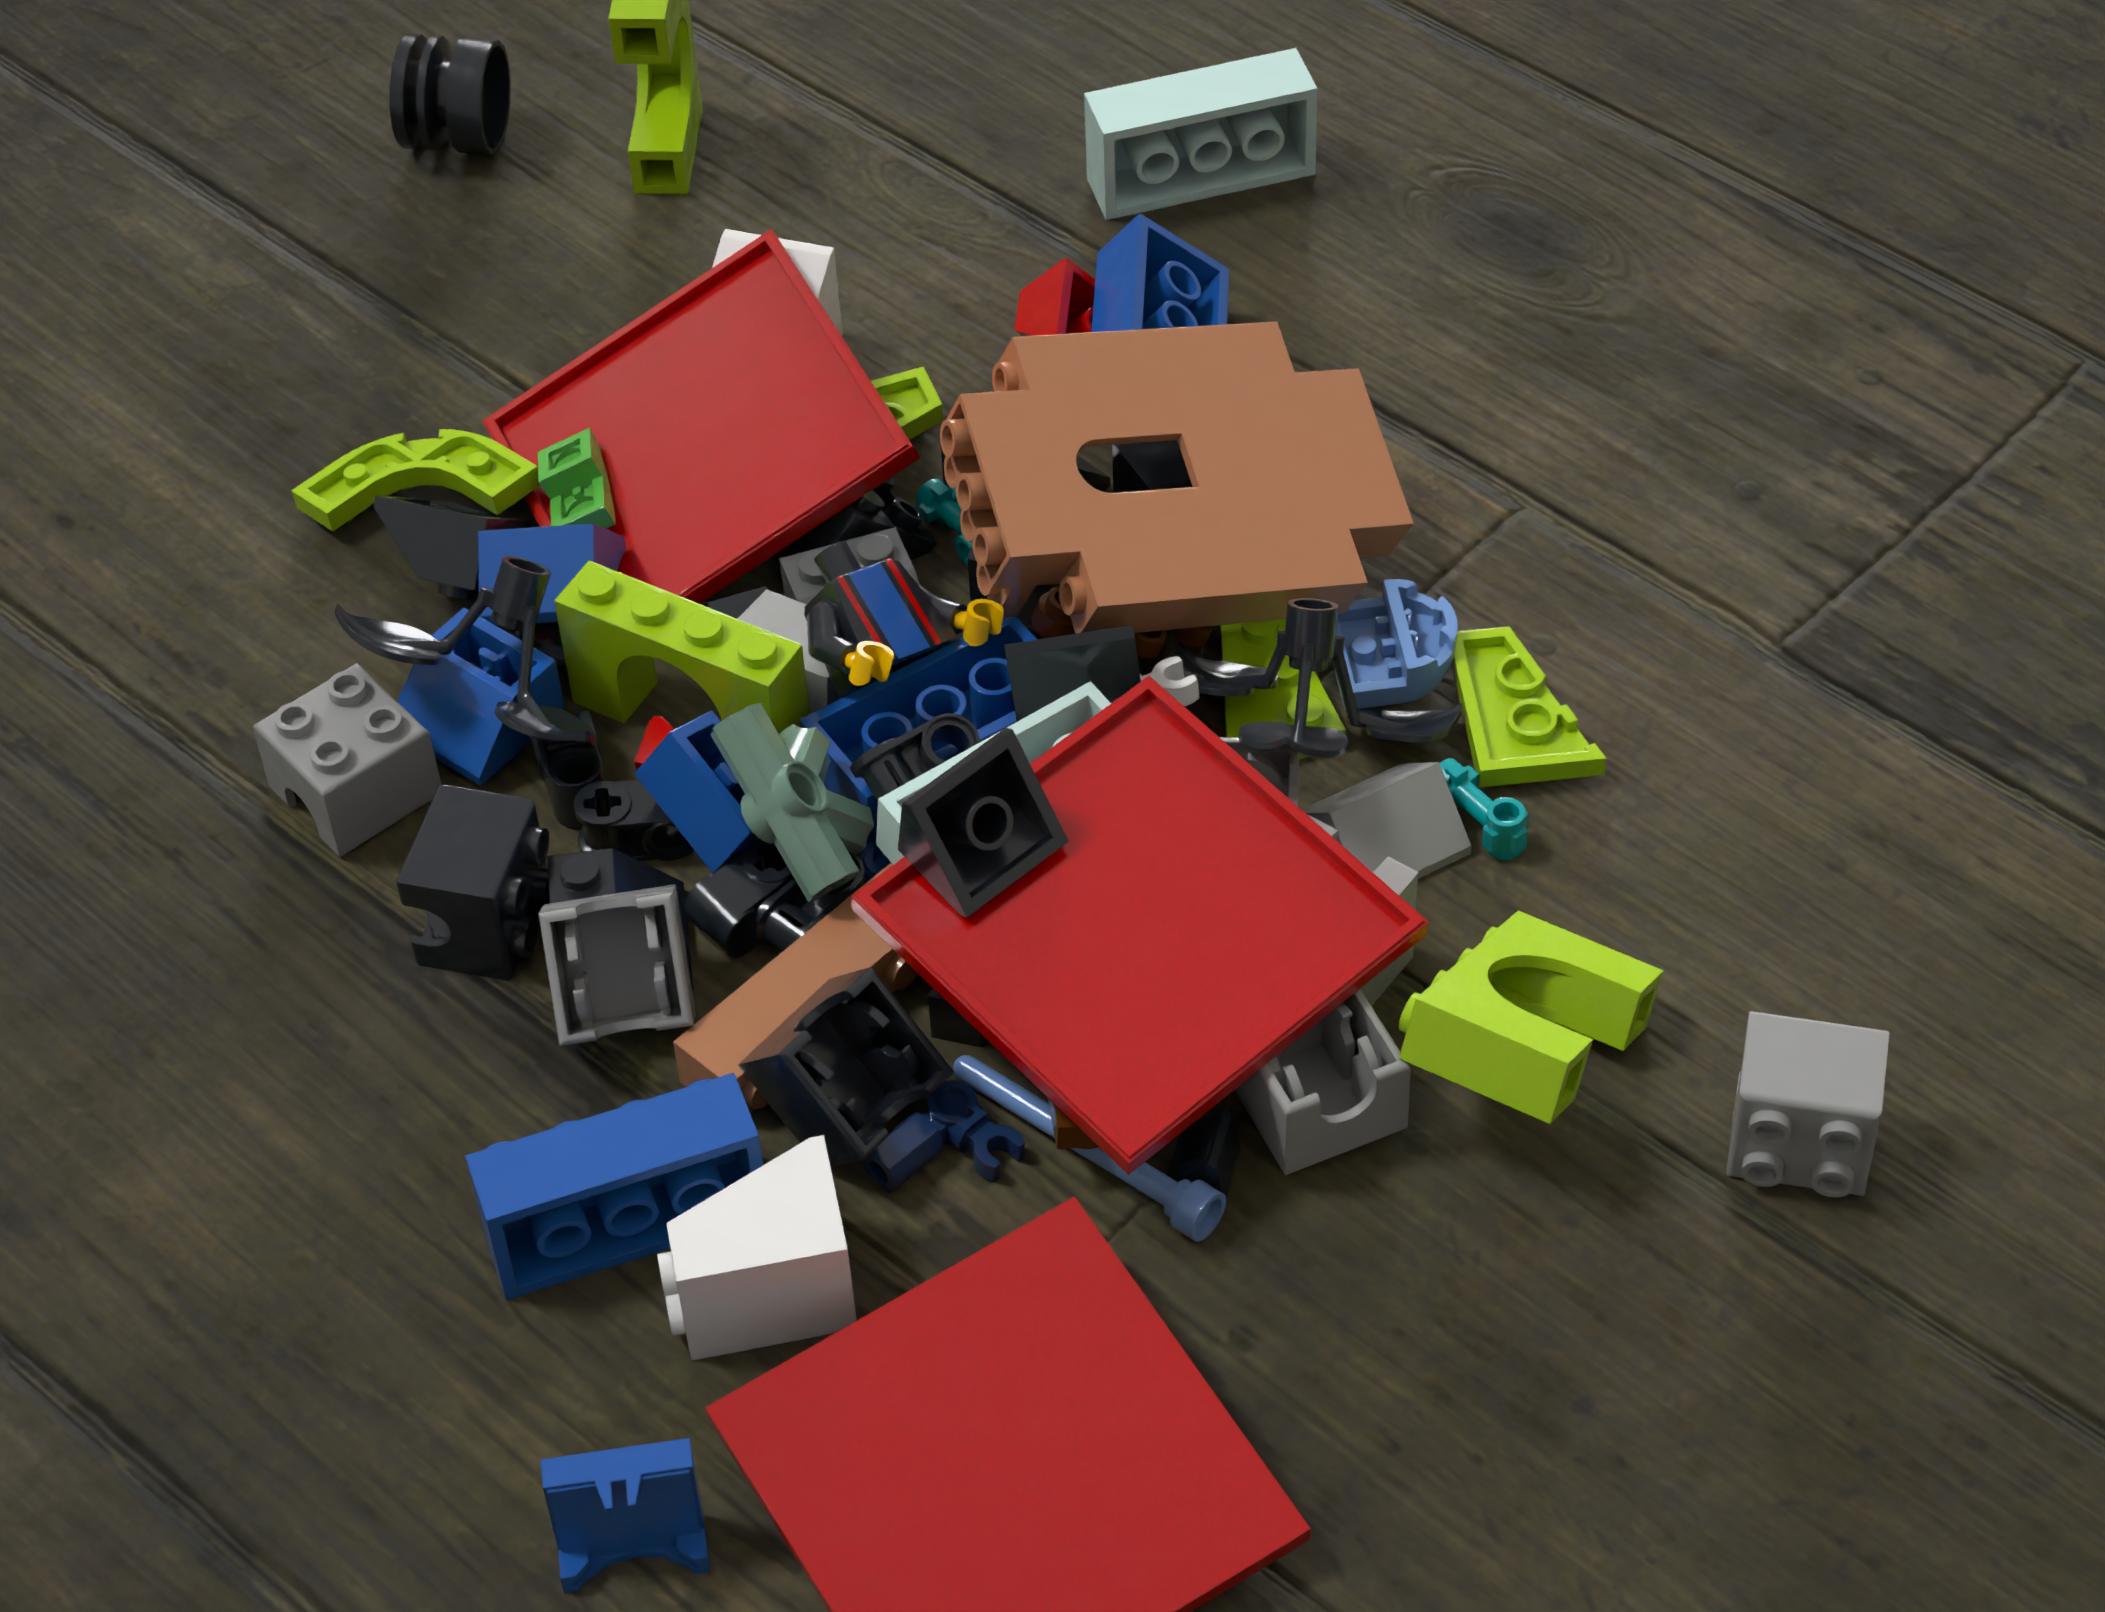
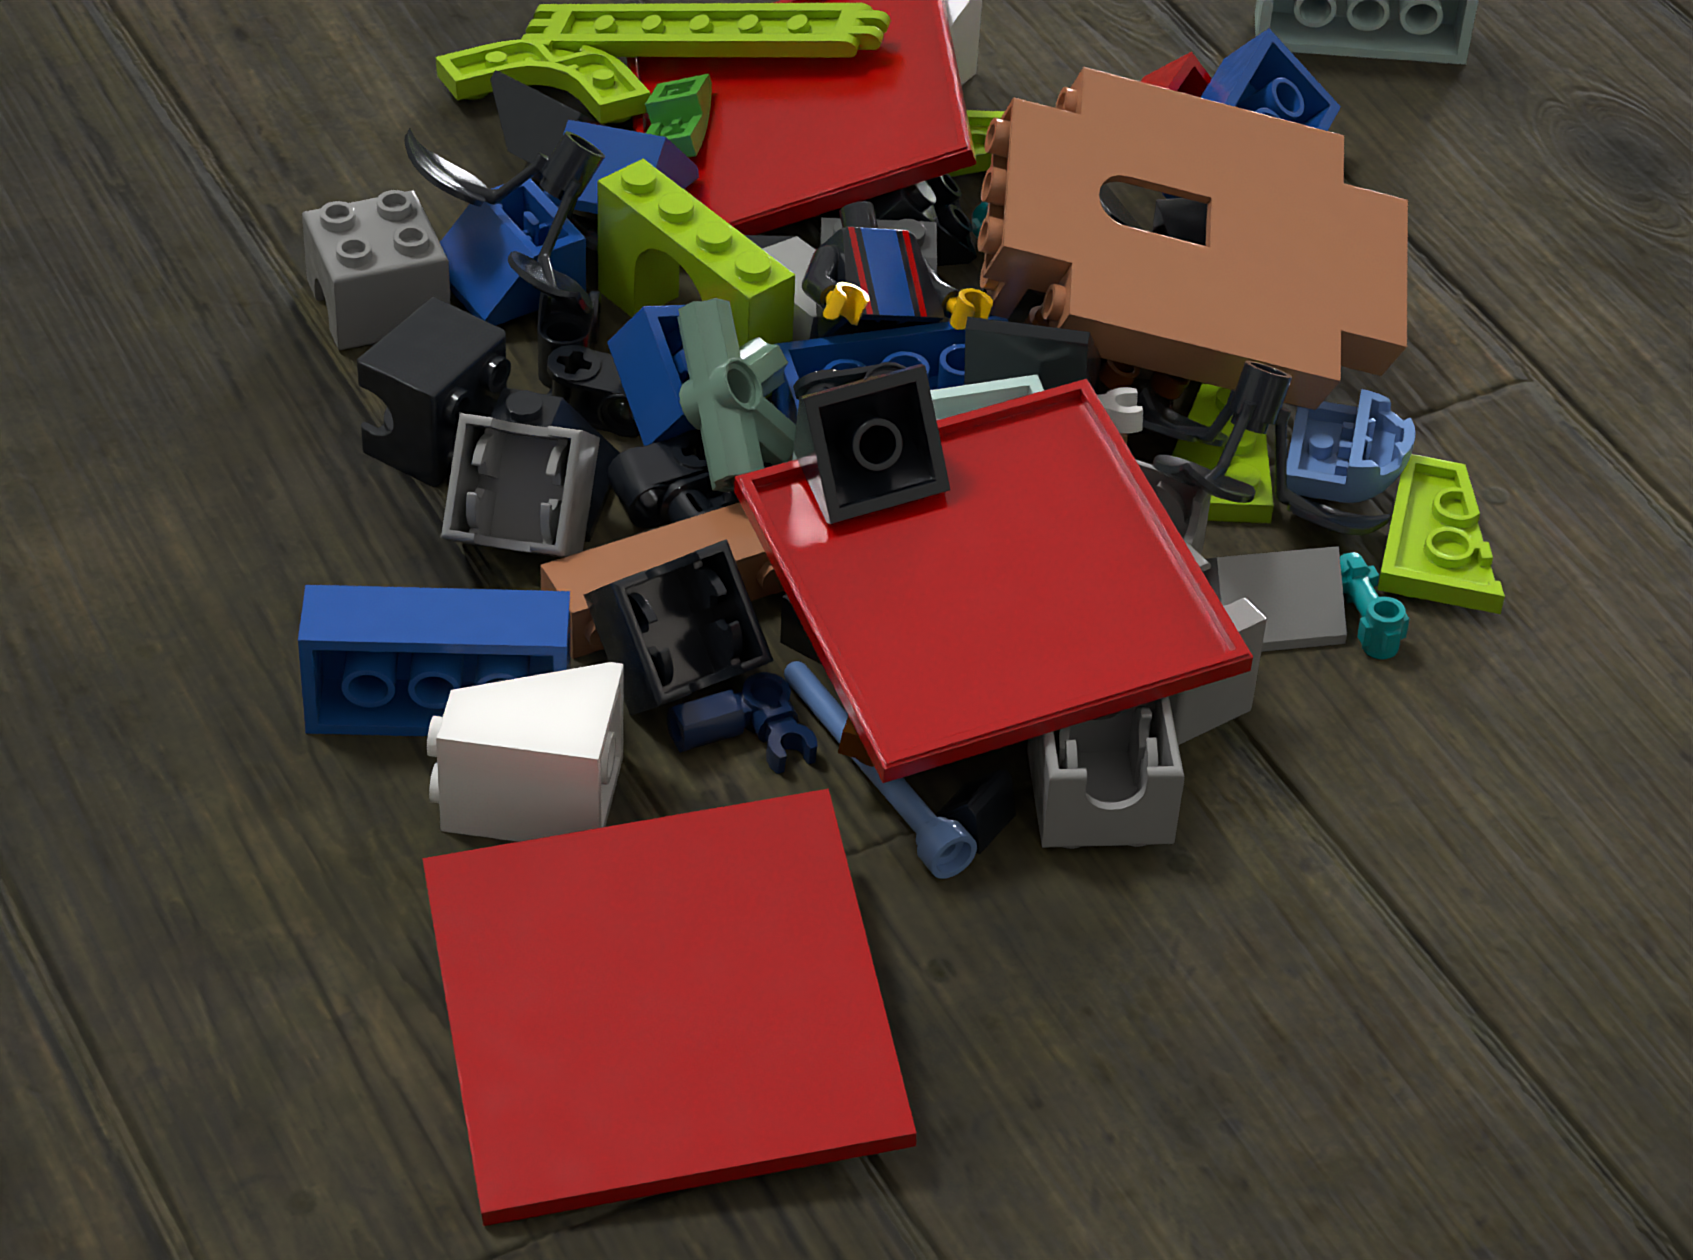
camera: 15 degrees right, 5 degrees down
blue piece [541,1438,710,1593] -> none
lime arch [1399,910,1664,1124] -> none
light grey piece [1726,1011,1889,1197] -> none
none -> lime hinge [521,3,891,58]

